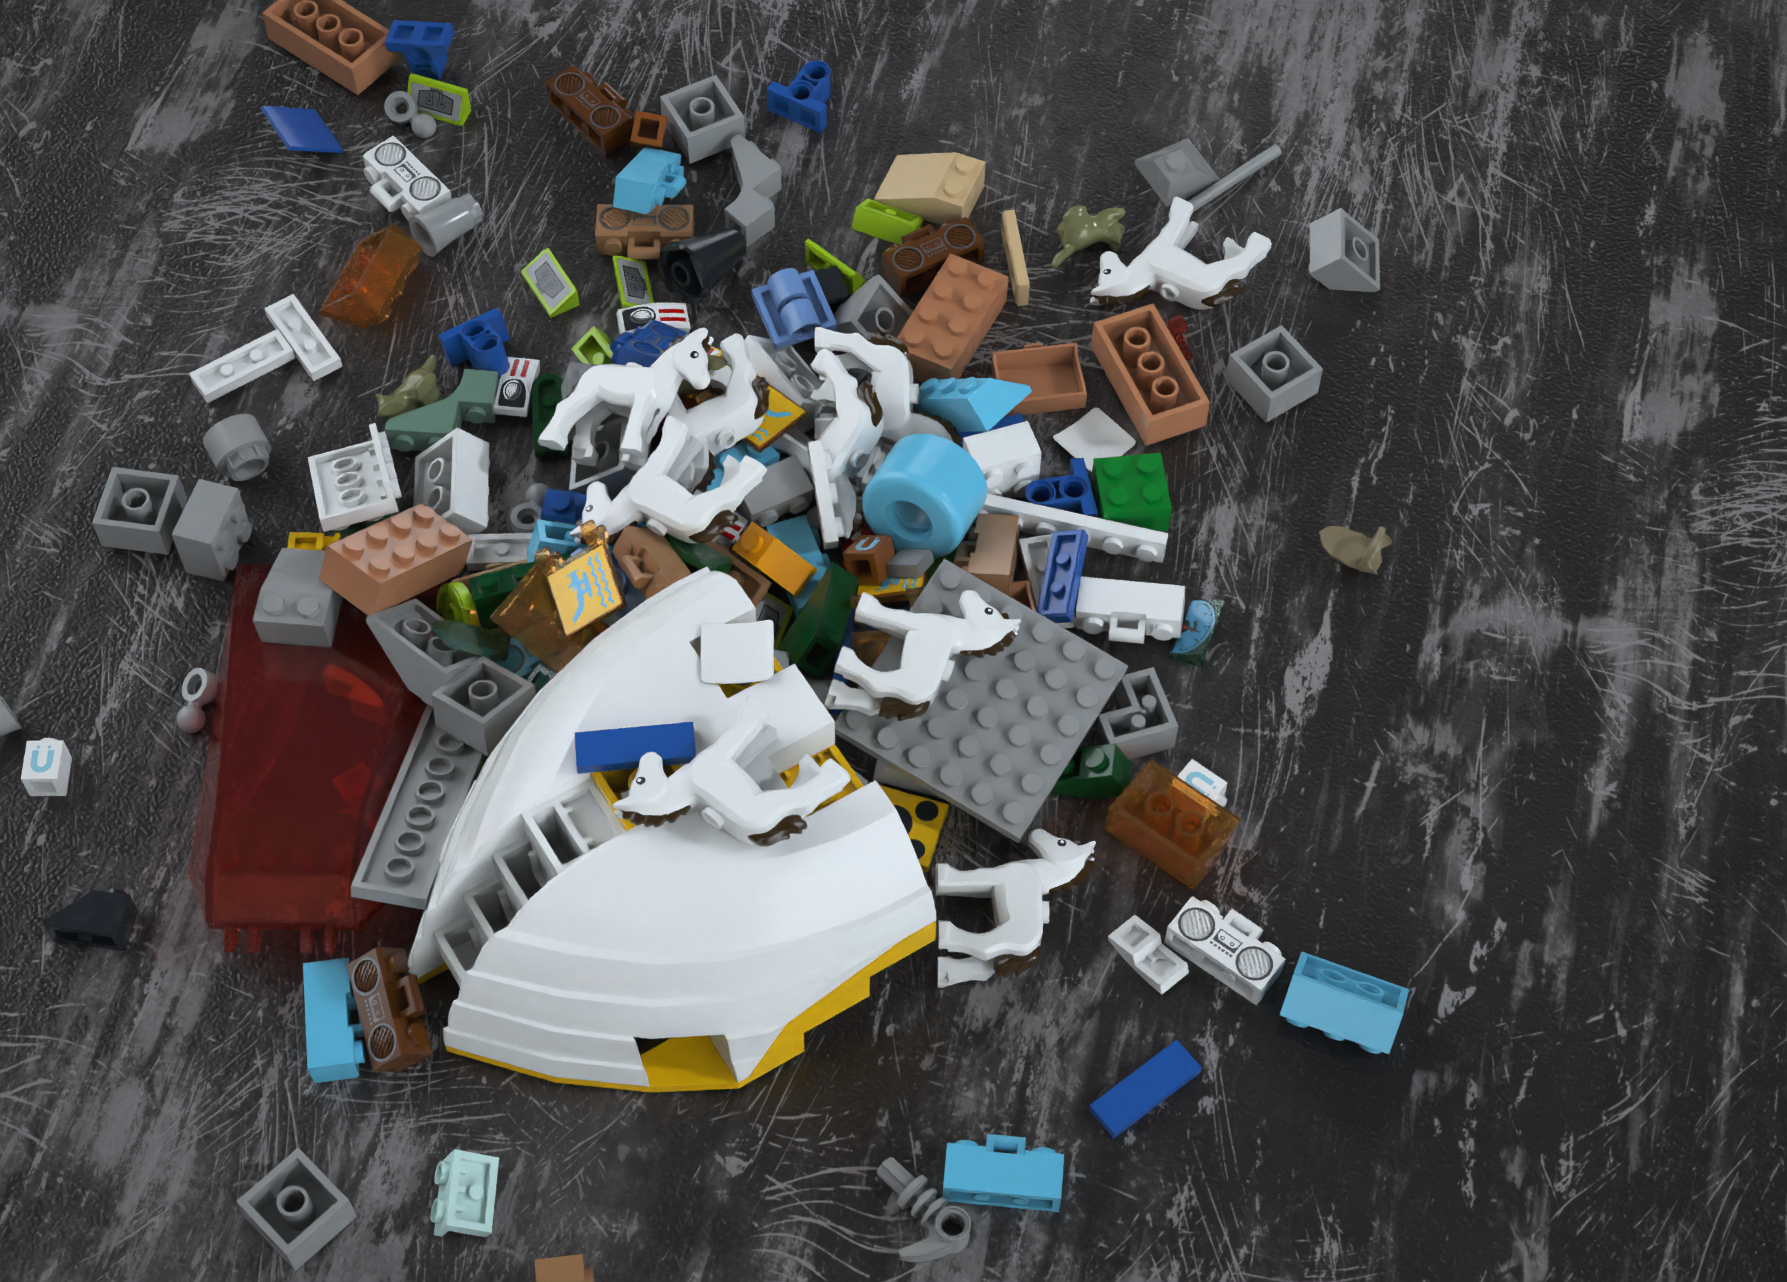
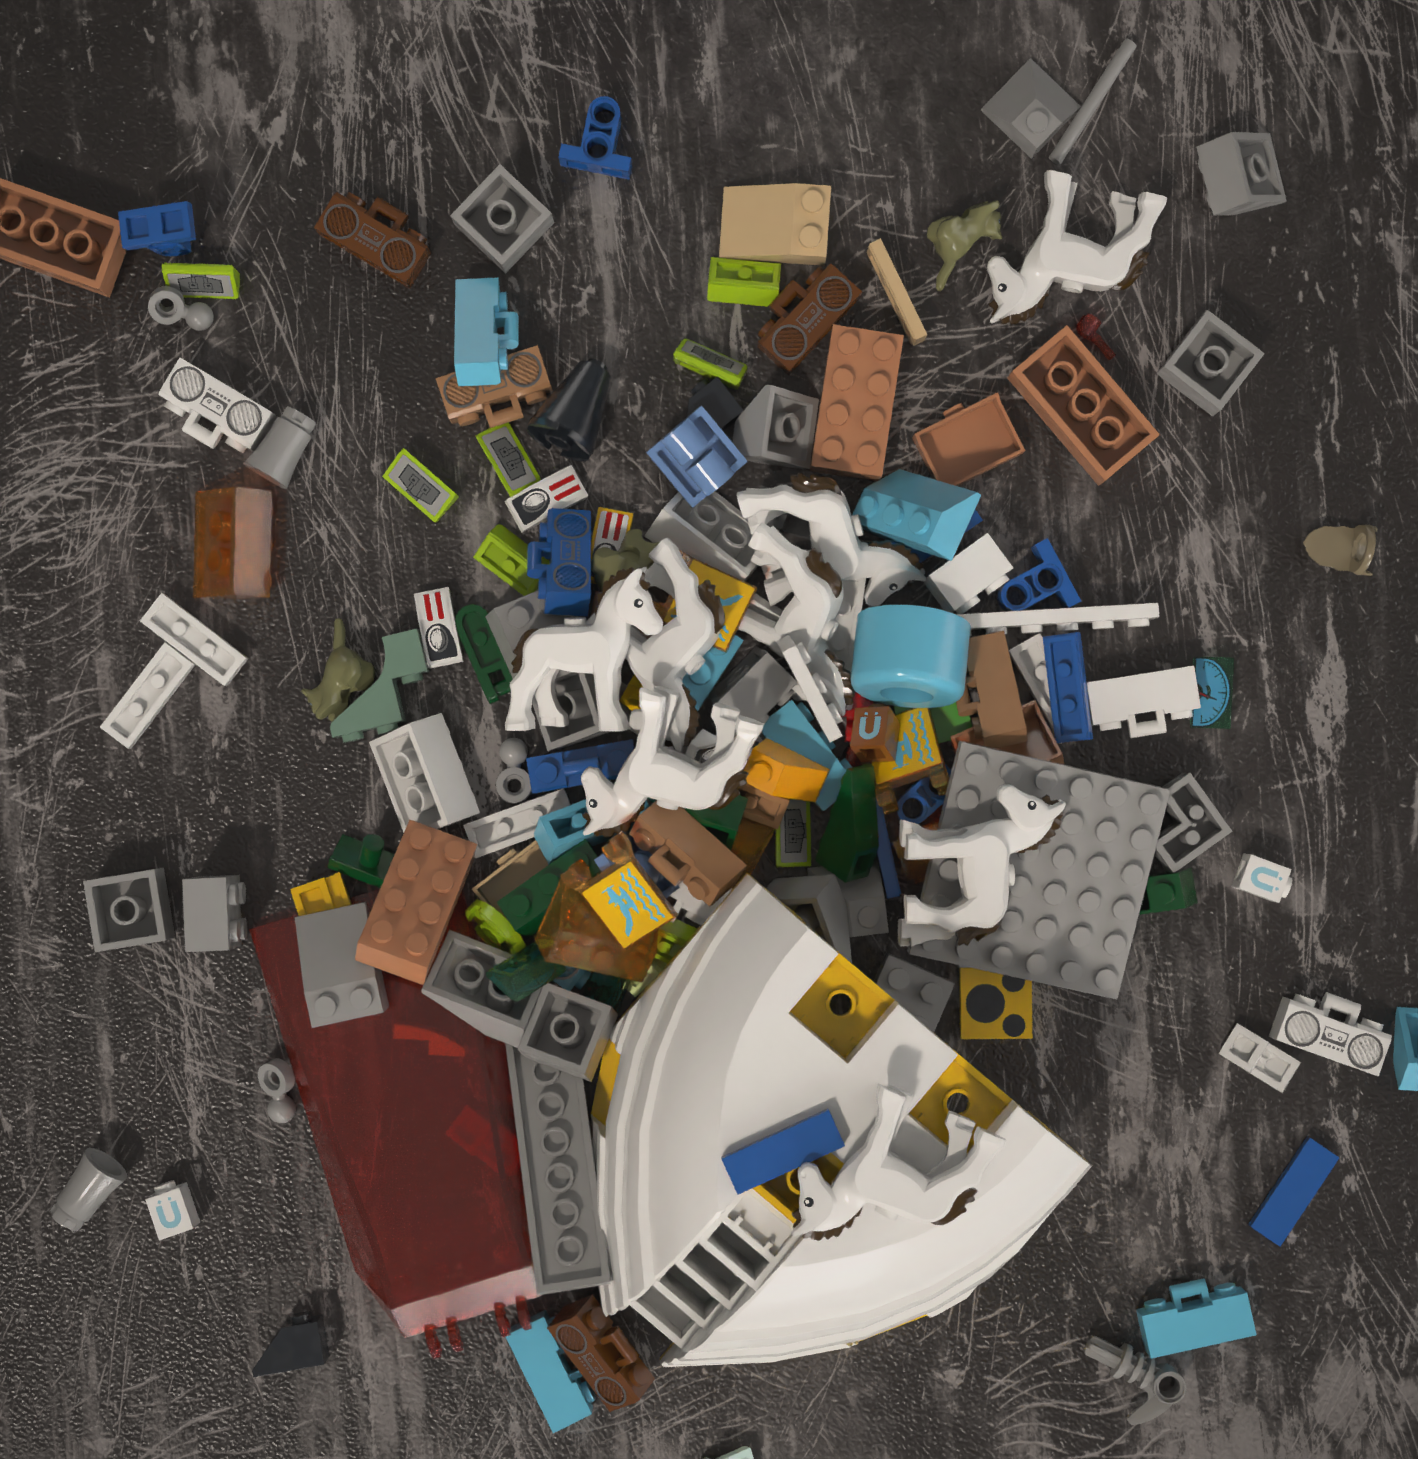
camera: 15 degrees left, 30 degrees up
light grey piece [203,414,271,481] -> none
blue piece [261,106,343,153] -> none
white bracket [308,423,402,532] -> none
blue tile [438,308,510,377] -> none
dark orange brick [630,110,667,151] -> none
white sticker [701,620,774,684] -> none
light grey arch [724,133,782,247] -> none
light grey tile [886,548,934,578] -> none
white animal [935,829,1096,988] -> none
white sticker [1053,408,1136,472] -> none
green brick [1091,453,1172,532] -> none
clear orange slope [1104,759,1241,890] -> none

